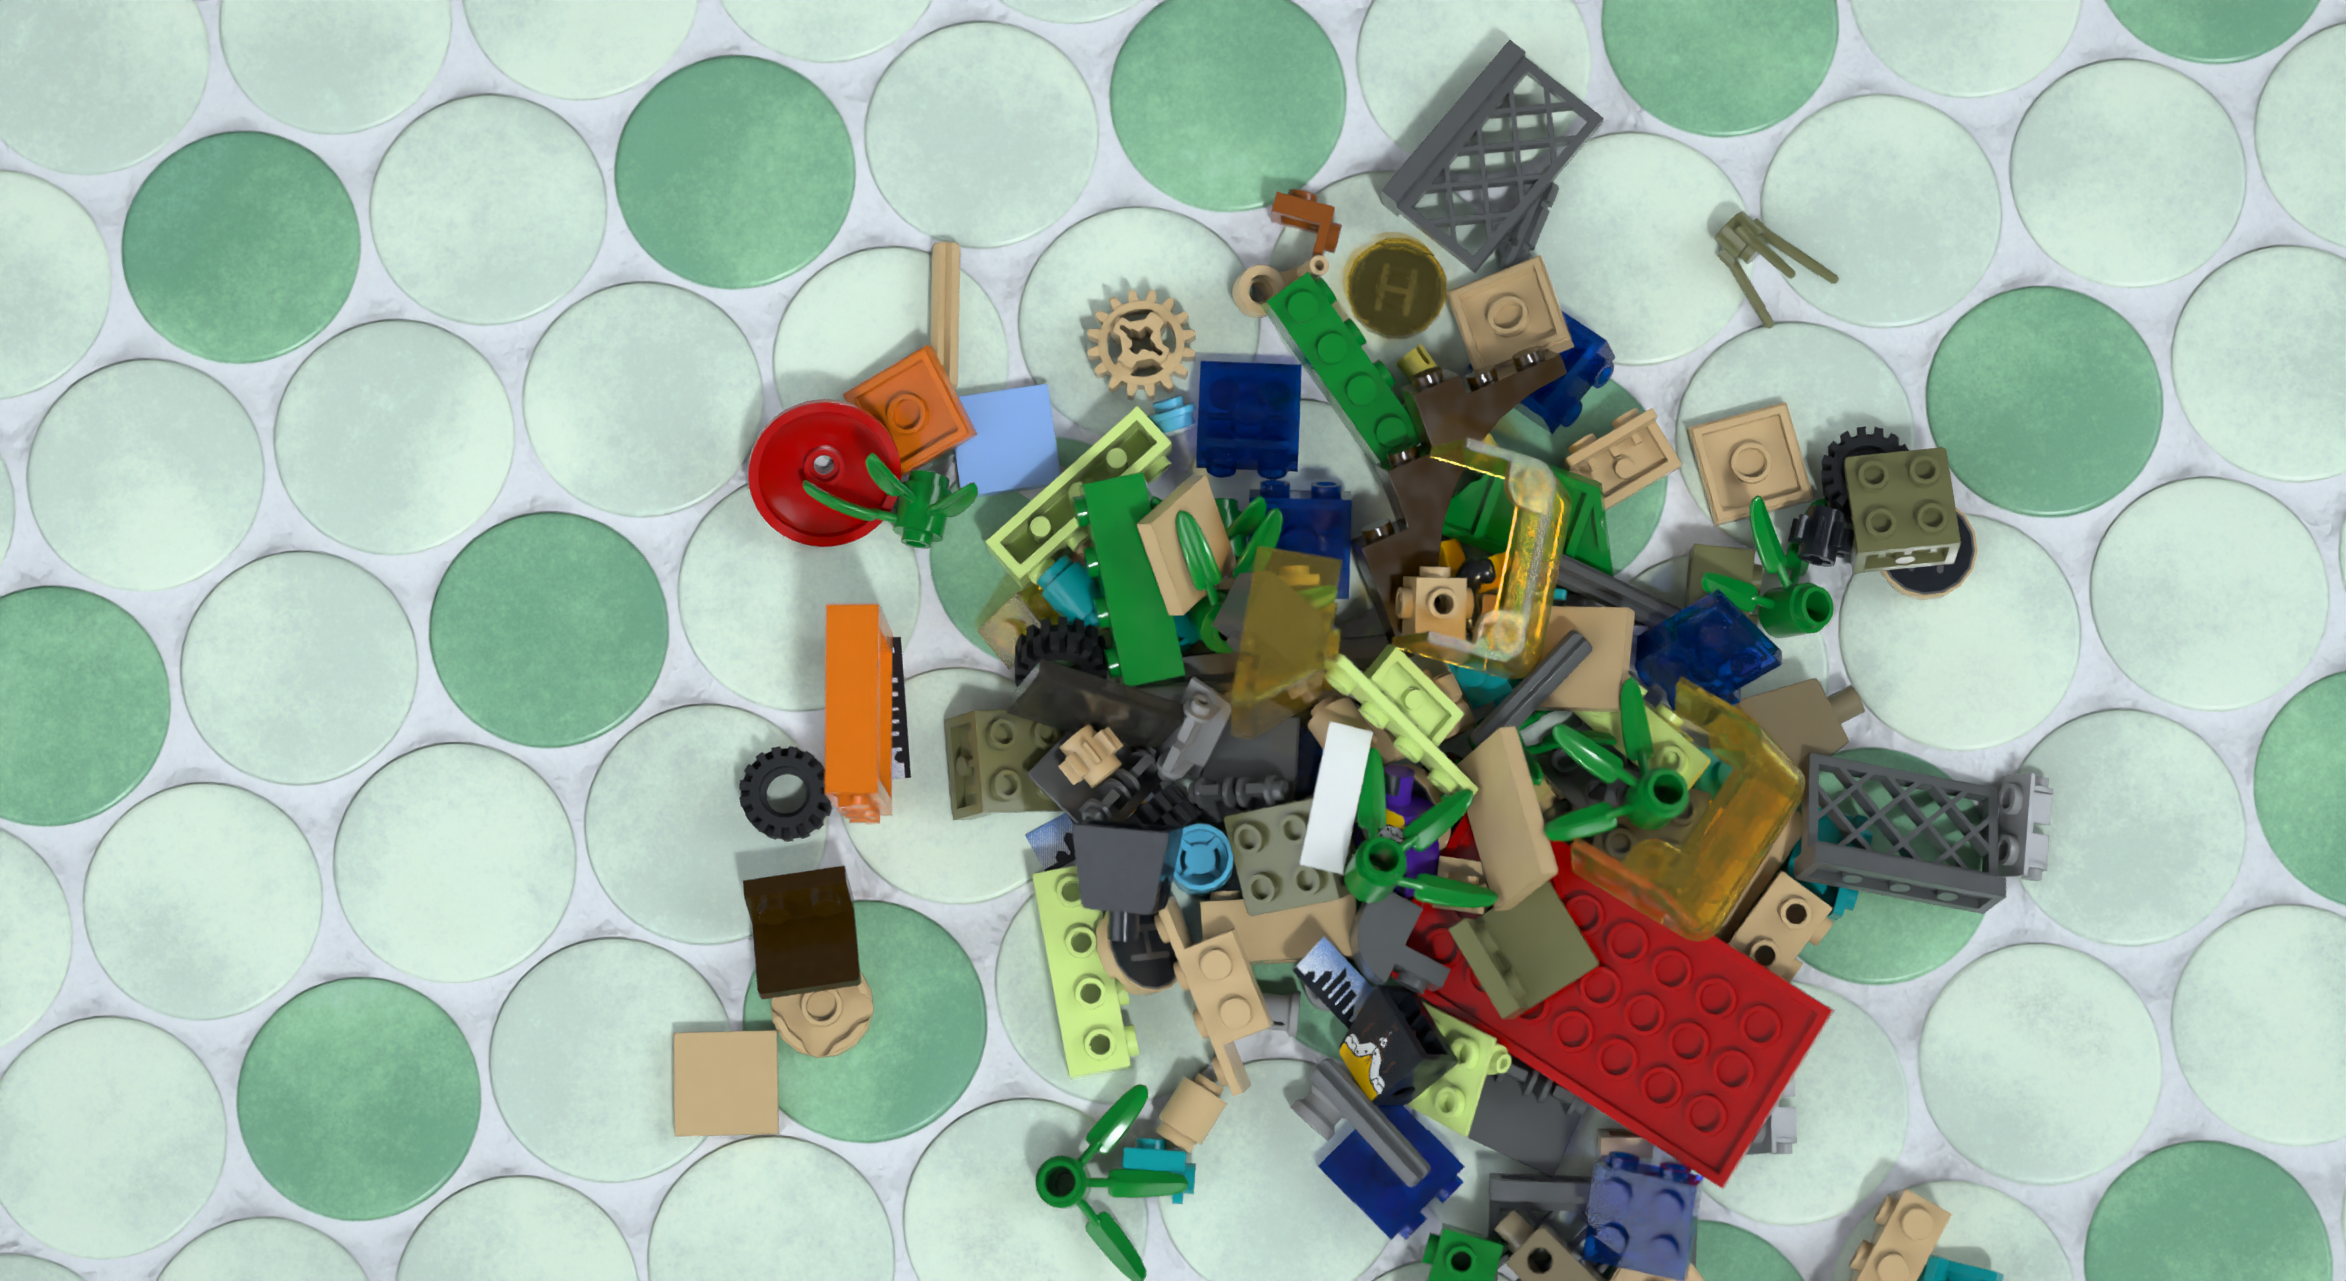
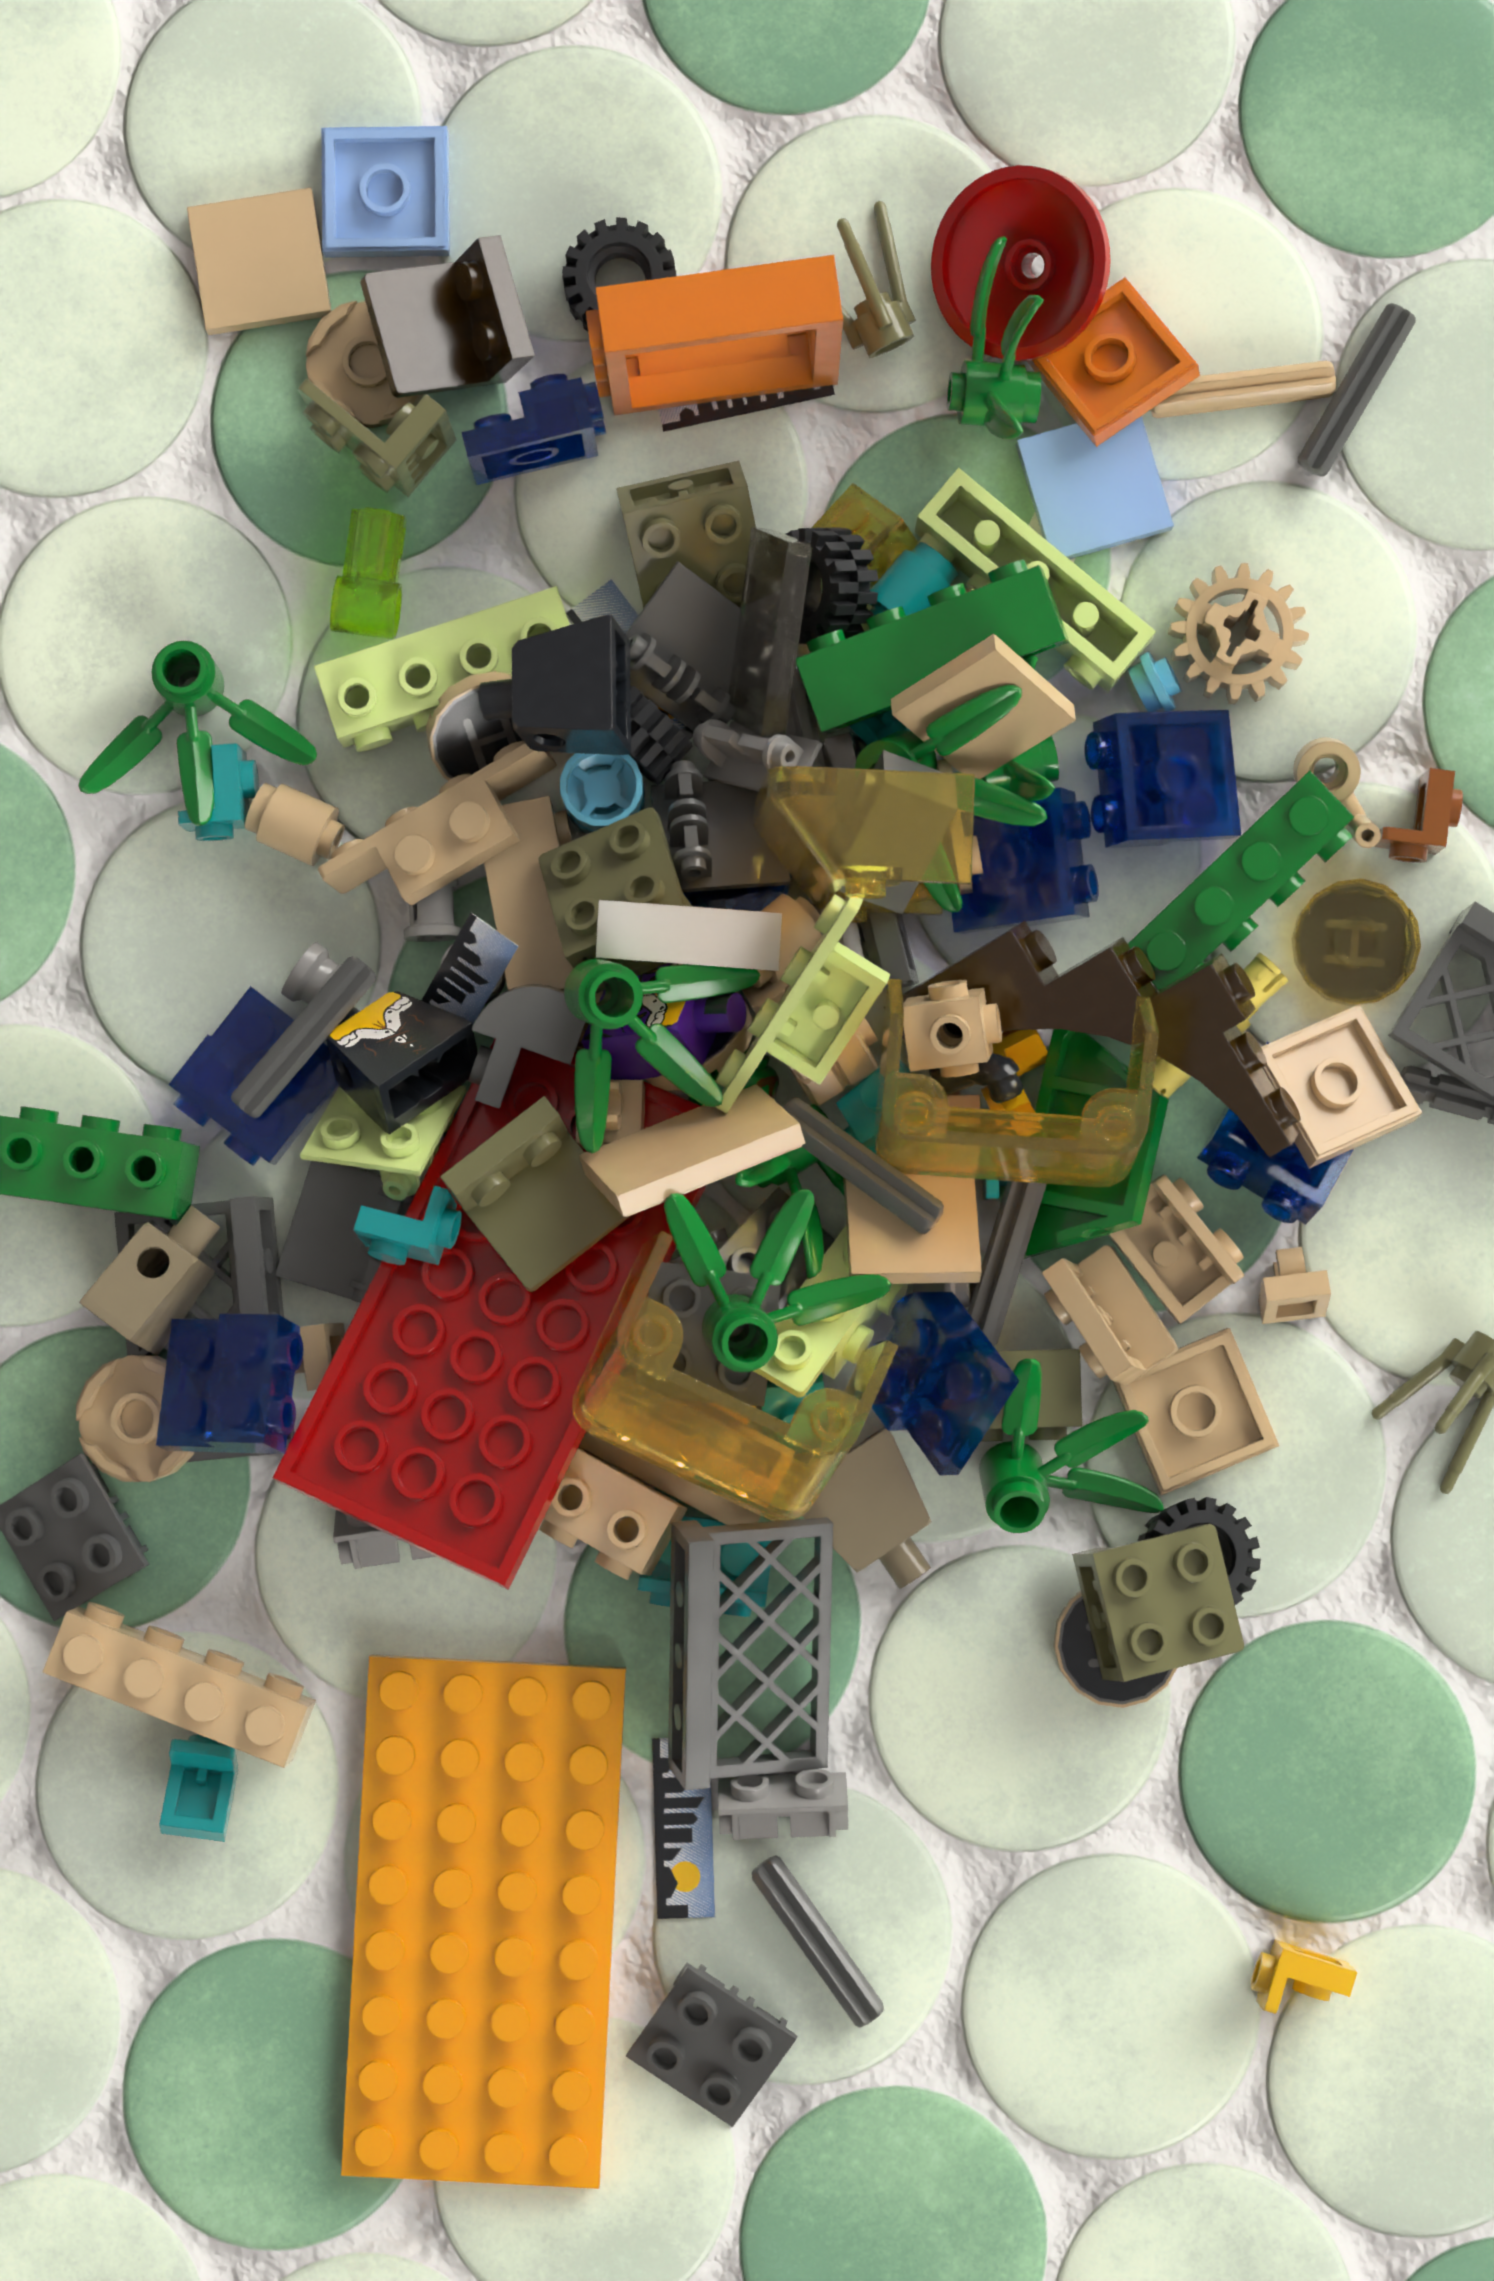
camera: 80 degrees right, 5 degrees up
tan gear [1058,724,1124,788] -> none
black gear [1788,505,1854,567] -> none
none -> olive bracket [298,379,456,497]
none -> light blue tile [321,126,450,258]
none -> clear neon green piece [330,507,407,640]
none -> light orange plate [341,1655,626,2189]
none -> teal bracket [353,1186,462,1265]
none -> clear blue plate [461,374,607,485]
none -> dark grey hinge [626,1963,798,2127]
none -> sticker [652,1738,715,1919]
none -> dark grey axle [752,1855,884,2028]
none -> olive plant [837,201,916,358]
none -> tan bracket [1042,1245,1178,1385]
none -> yellow bracket [1251,1939,1357,2014]
none -> tan tile [1258,1247,1331,1324]
none -> dark grey axle [1297,303,1416,477]

